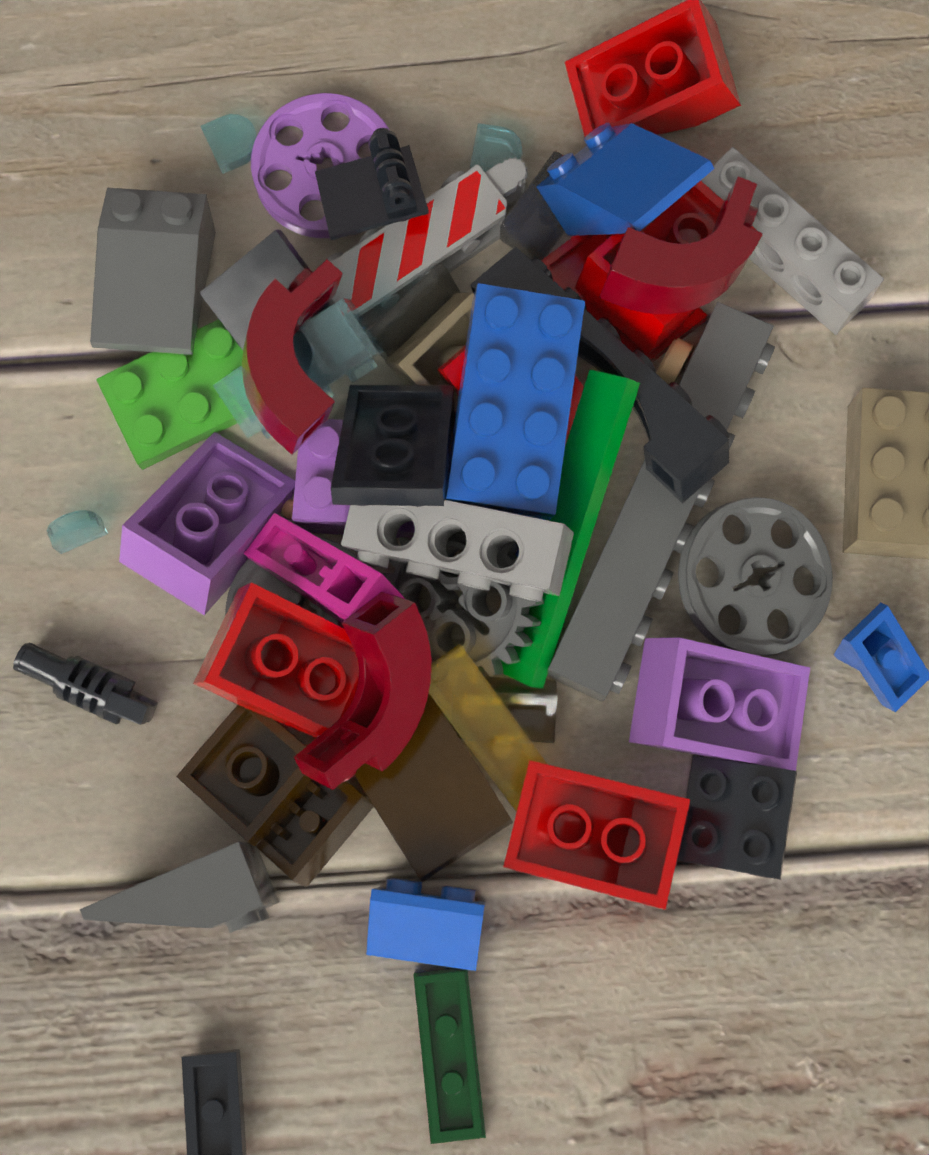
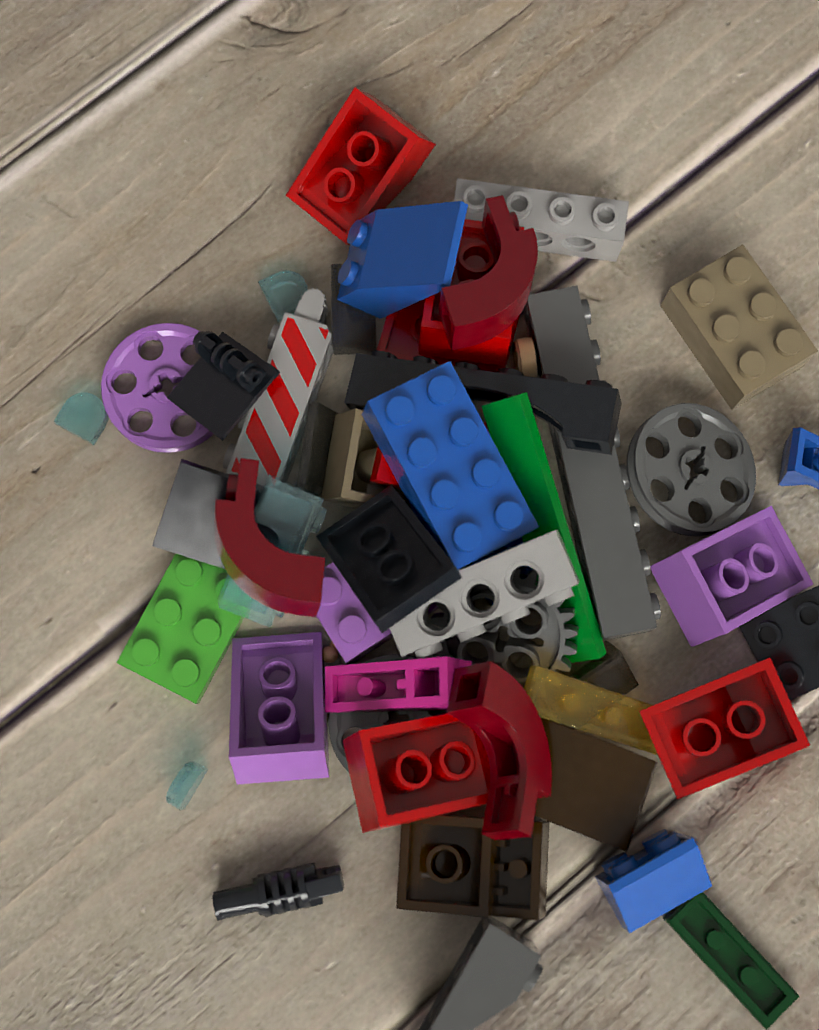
camera: 40 degrees left, 0 degrees up
dark grey slope [90,187,216,355] -> none

